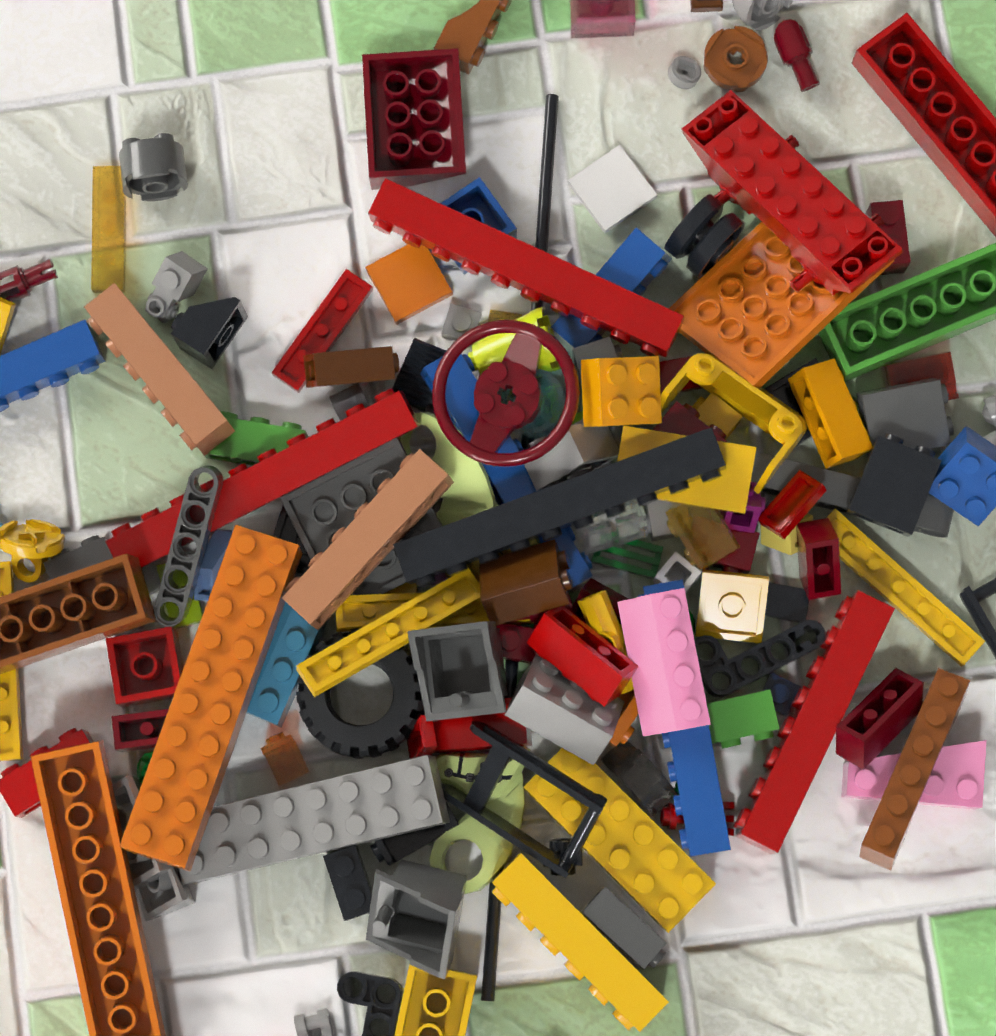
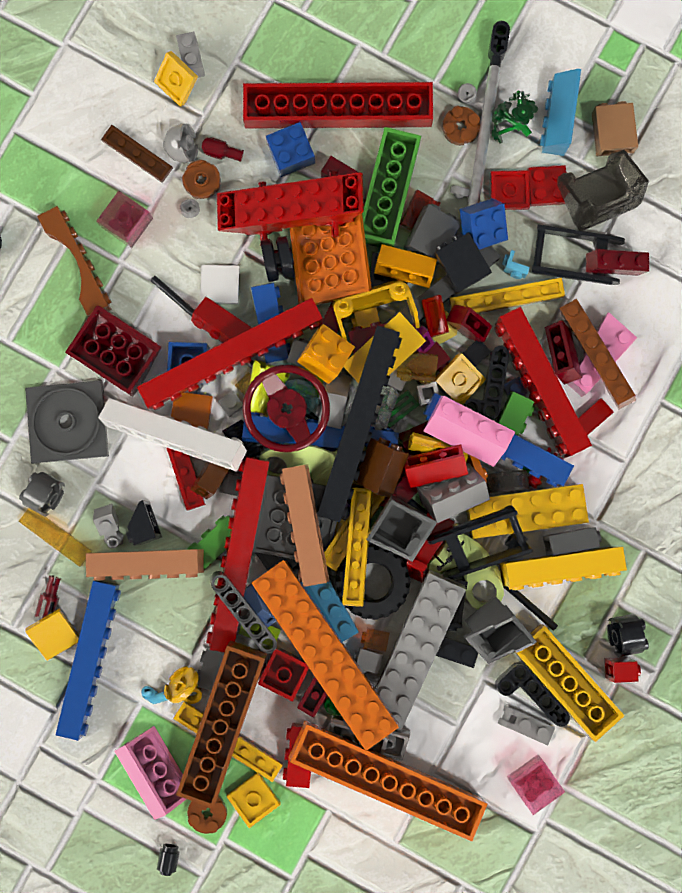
camera: 55 degrees left, 5 degrees up
none -> dark grey piece [25,380,109,464]
none -> white brick [98,398,247,471]
none -> red brick [191,297,252,343]
none -> blue brick [266,122,315,177]
none -> light grey brick [353,647,383,674]
none -> medium azure bracket [502,250,530,279]
none -> red tile [578,398,614,435]

